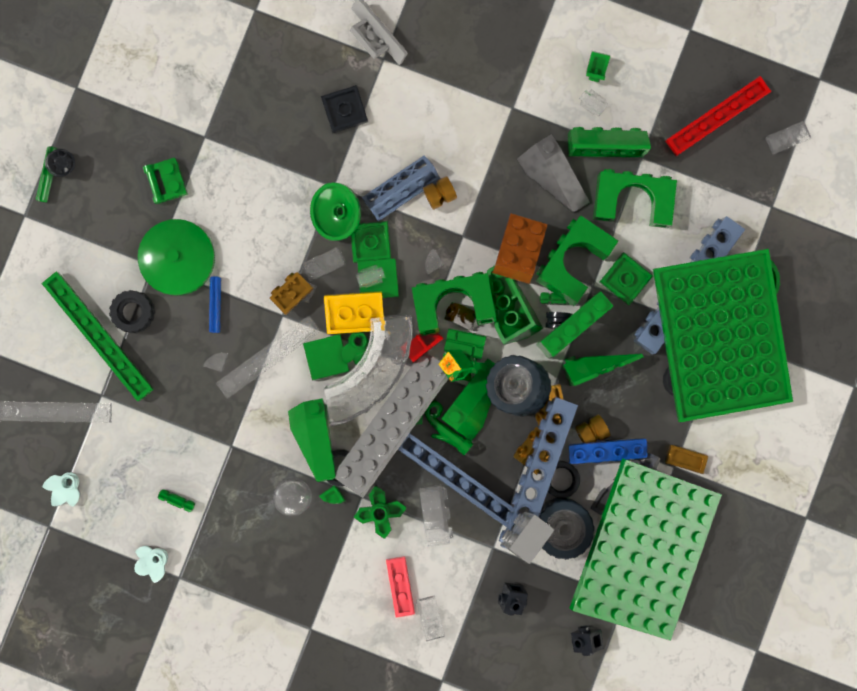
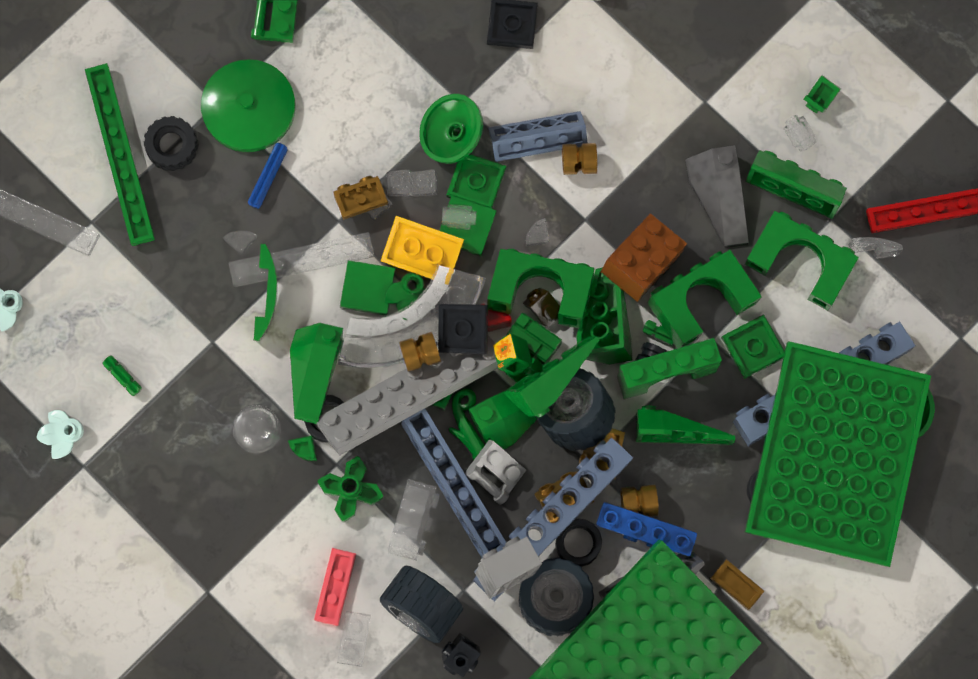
camera: 20 degrees right, 10 degrees down
none -> green slope [253,244,278,341]
none -> black wheel [380,565,463,643]
none -> pearl gold wheel [399,332,441,372]
none -> black tile [438,304,488,354]
none -> light grey plate [465,440,526,505]
none -> green wedge [504,336,599,418]
none -> clear slope [848,237,903,259]

